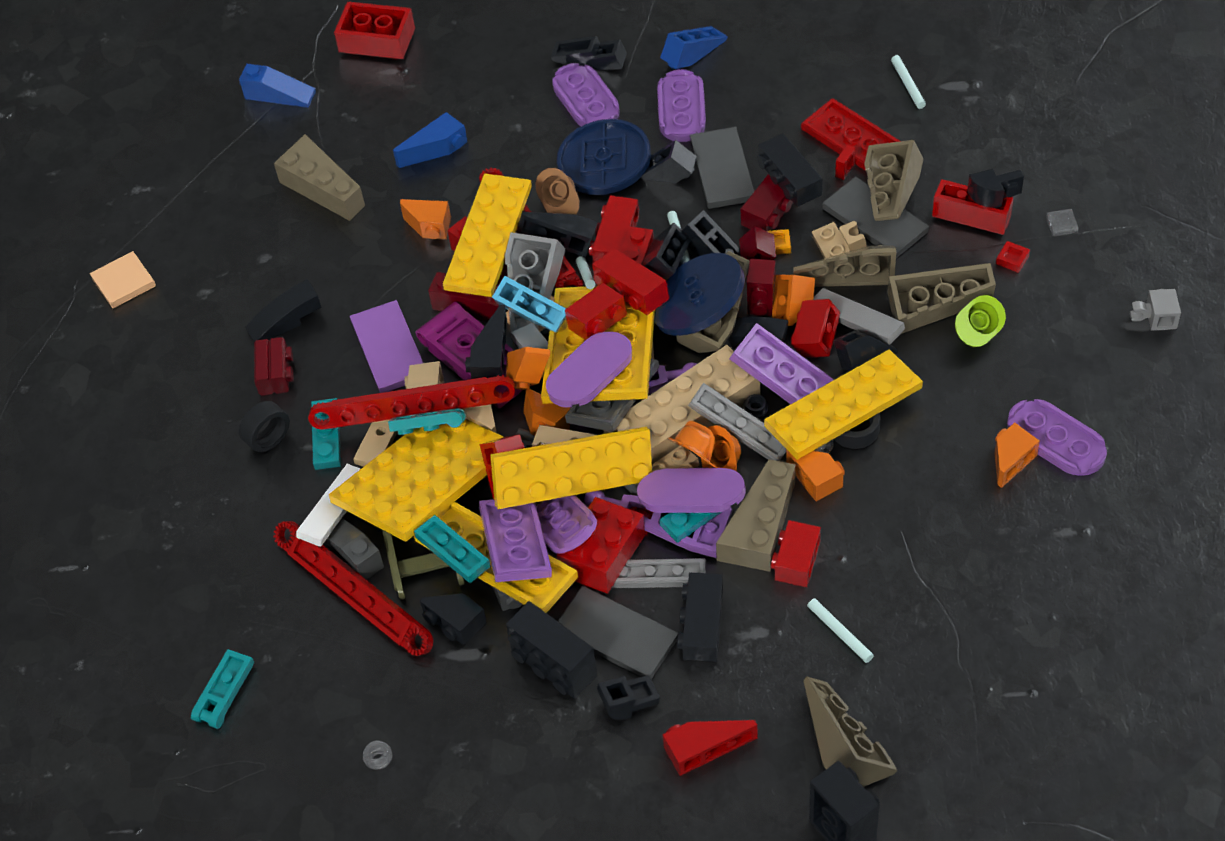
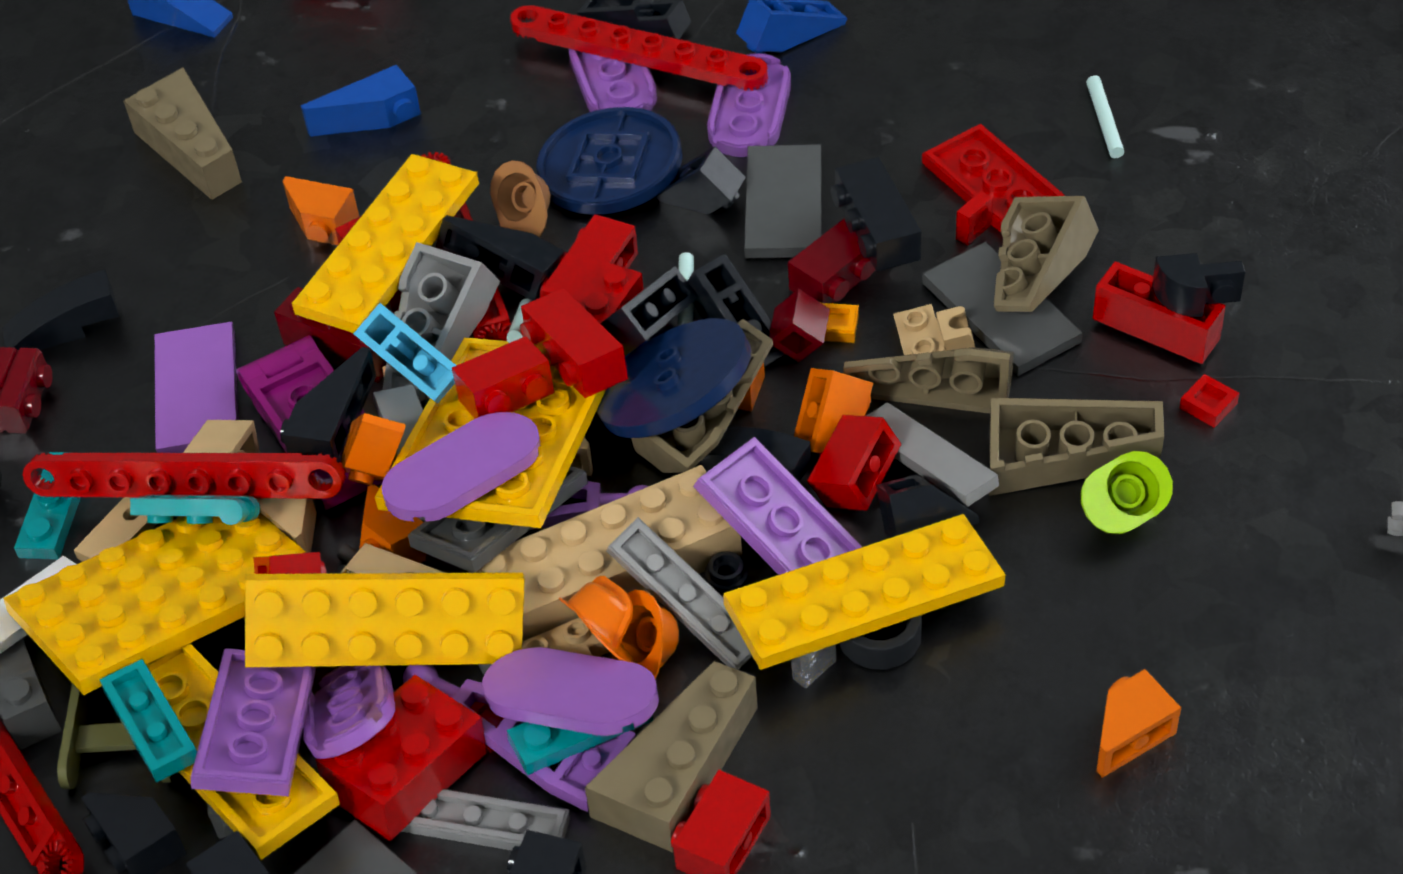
camera: 10 degrees right, 5 degrees down
dark red brick [747,259,776,316] -> none
orange slope [786,449,845,501] -> none
medium lavender tile [1007,399,1107,476] -> none
clear tile [1046,209,1078,237] -> none
none -> red plate [510,5,768,91]

